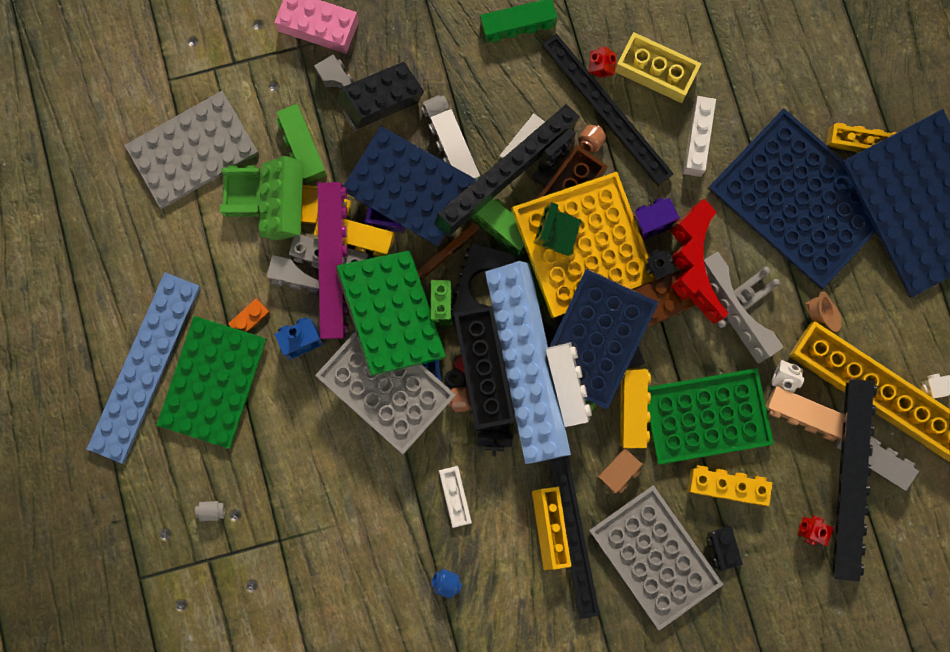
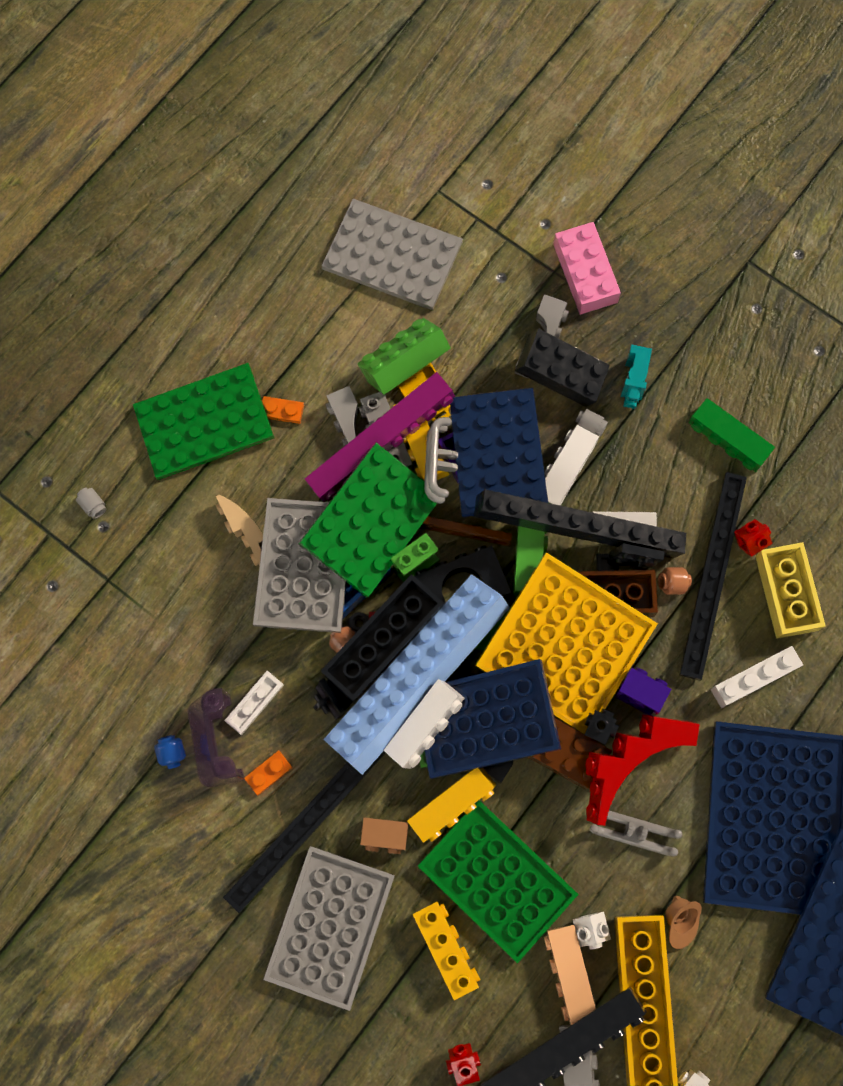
camera: 55 degrees right, 5 degrees down
medium blue plate [87,272,201,464] -> none
bright green panel [220,165,262,217] -> none
blue brick [274,317,325,360] -> none
bright green brick [276,104,327,184] -> none
yellow brick [532,487,571,570] -> none
dark green bracket [533,202,581,256] -> none
light grey arch [704,252,784,364] -> none
black bracket [706,526,743,571] -> none
none -> windscreen [188,688,245,787]
none -> tan slope [215,495,263,566]
none -> orange plate [244,750,293,796]
none -> light grey piece [424,417,458,504]
none -> teal hips [621,345,652,409]

